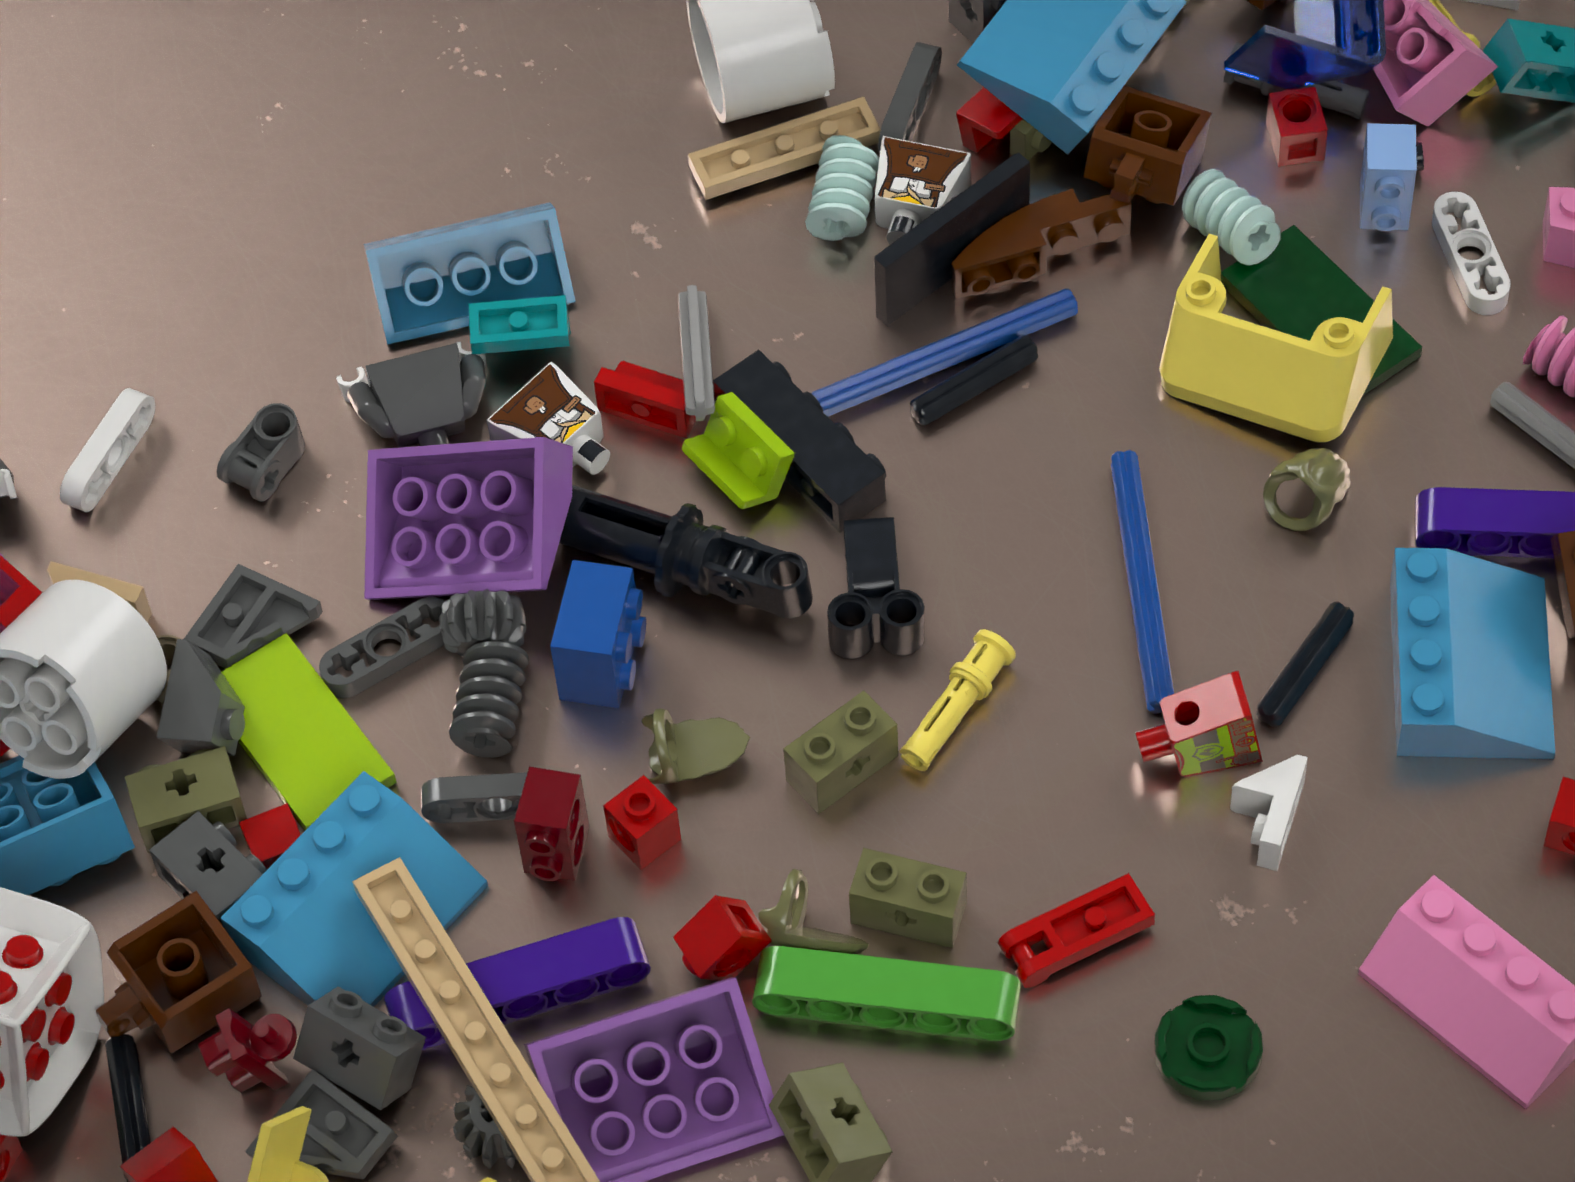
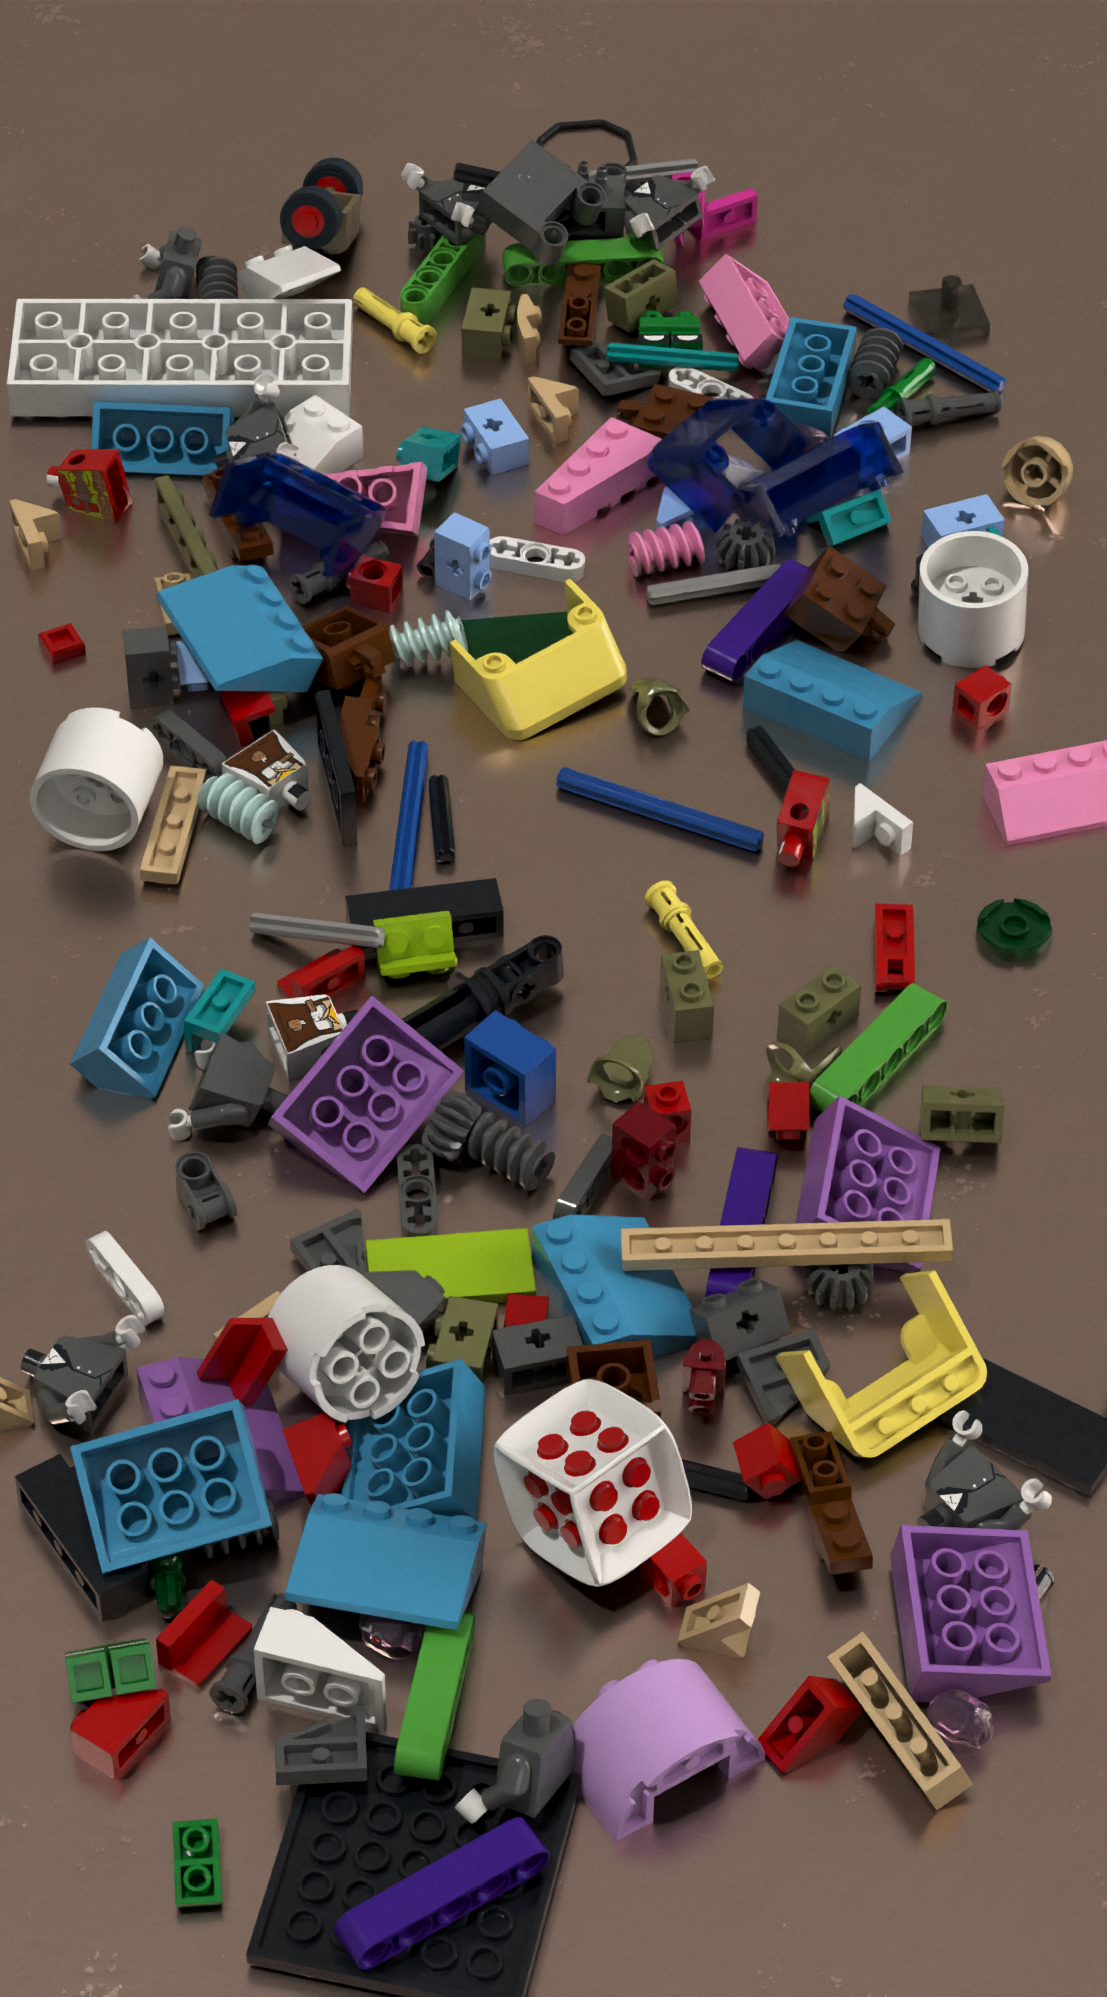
camera: 65 degrees left, 10 degrees down
black piece [827,517,925,659] -> none

